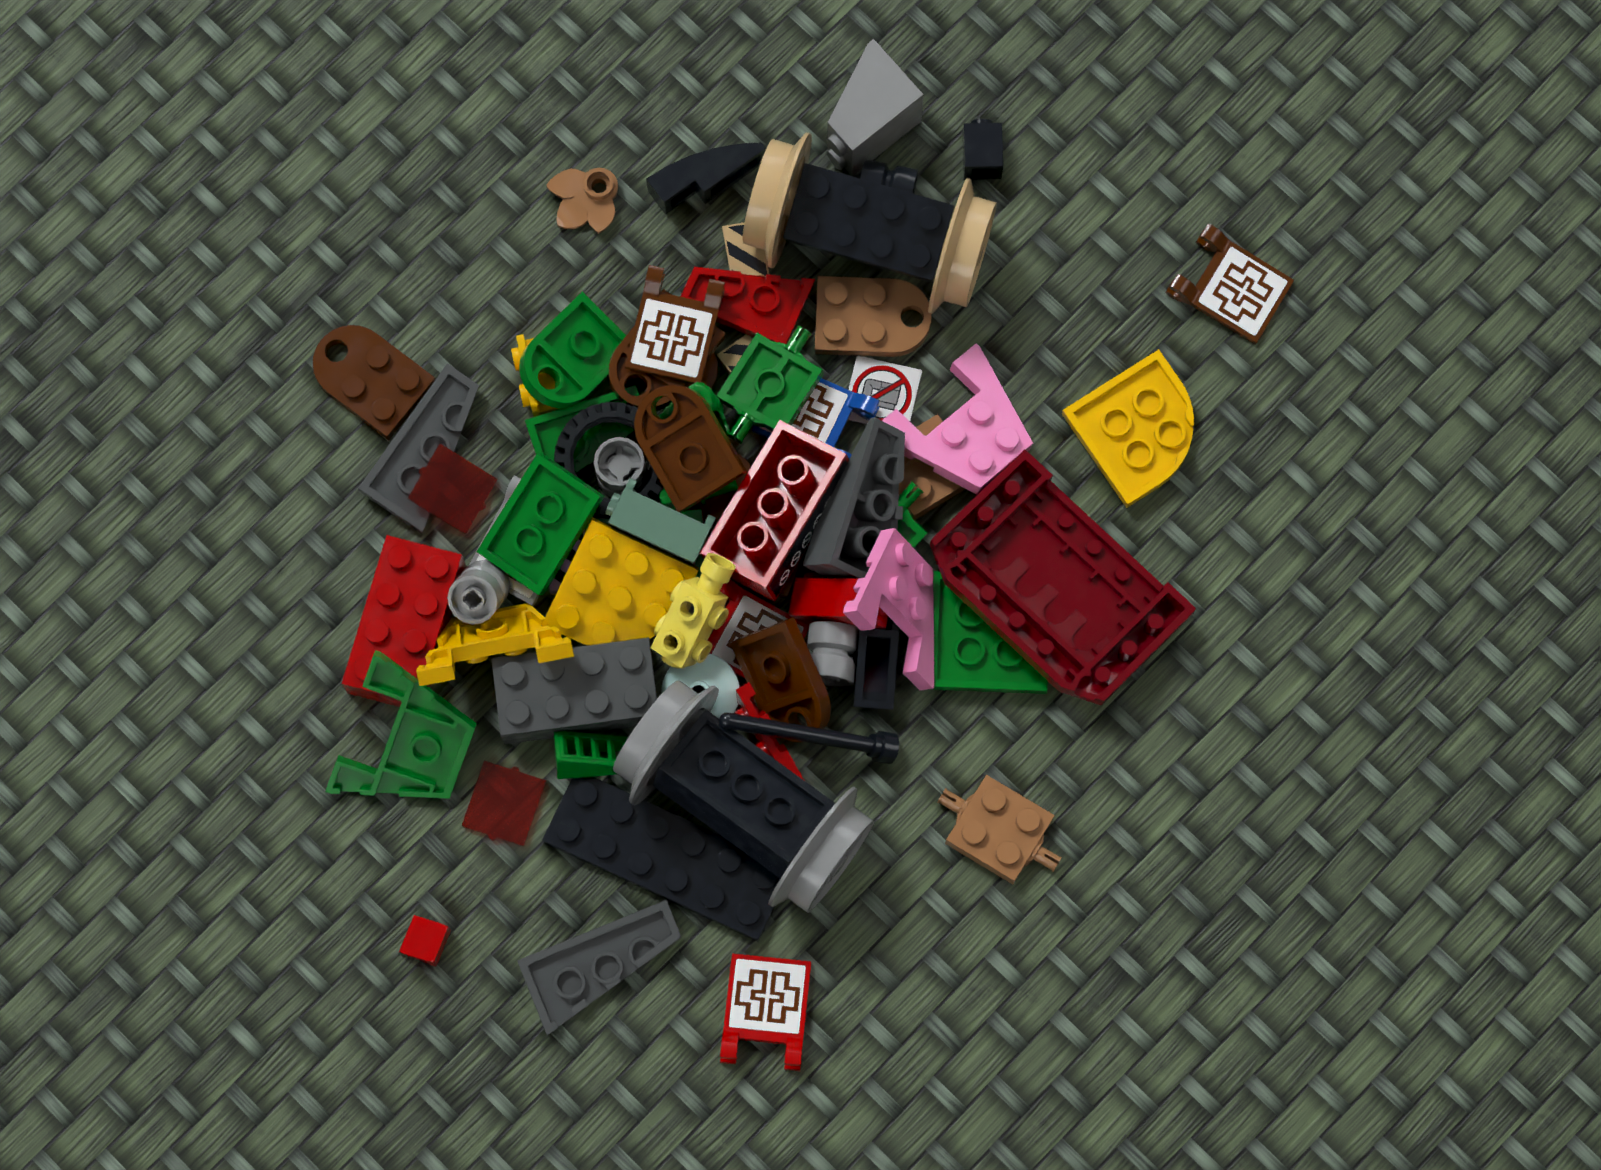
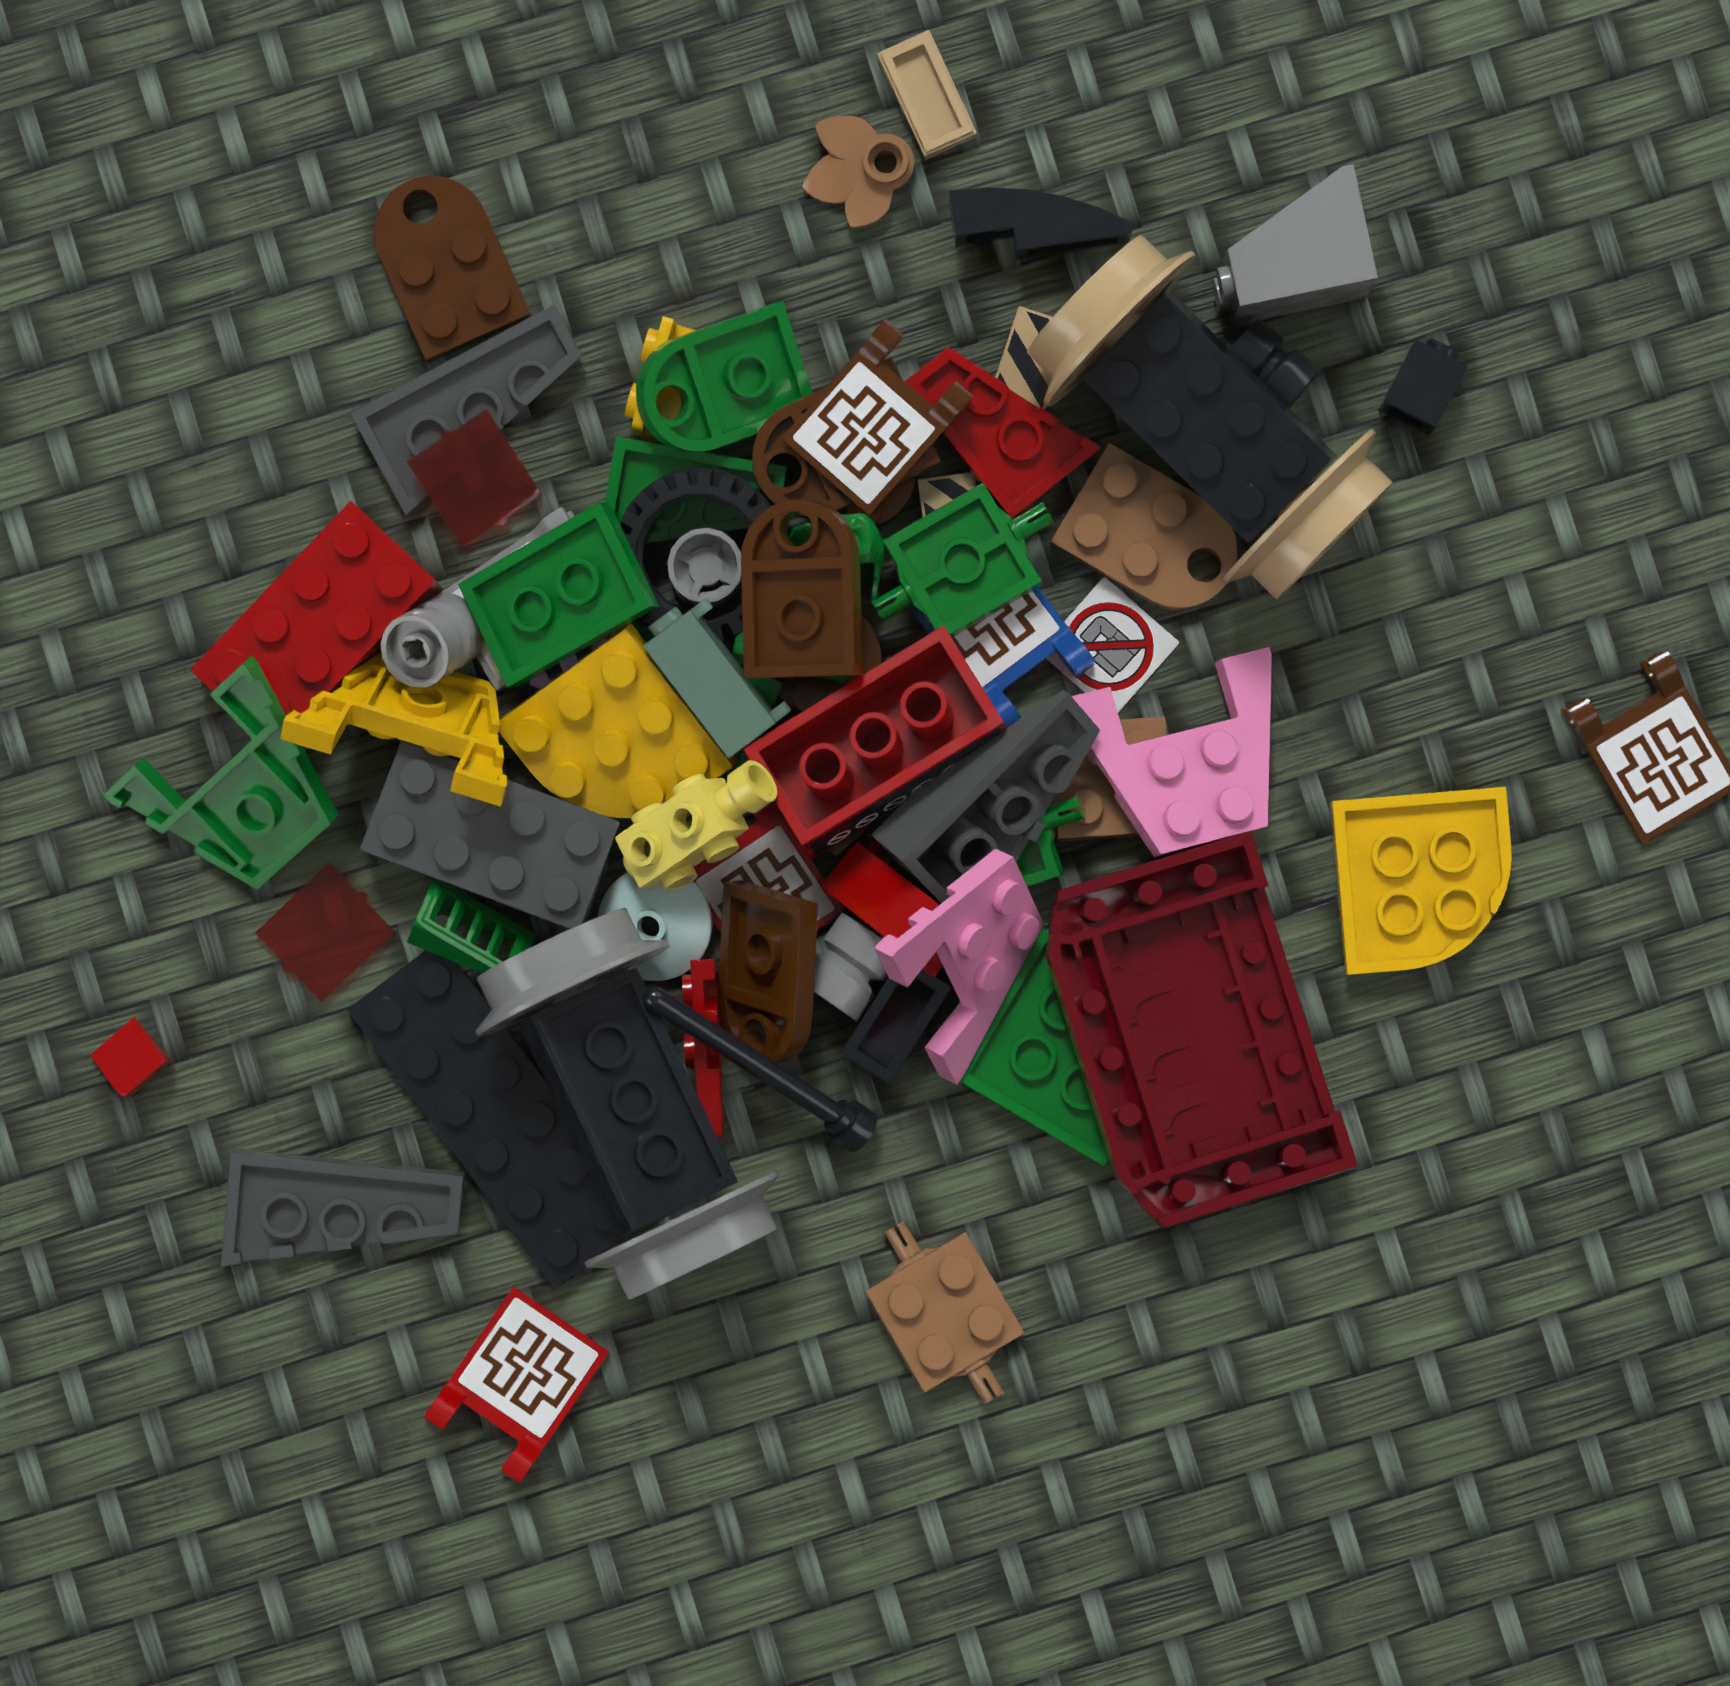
camera: 30 degrees right, 10 degrees up
none -> tan tile [877,30,977,161]

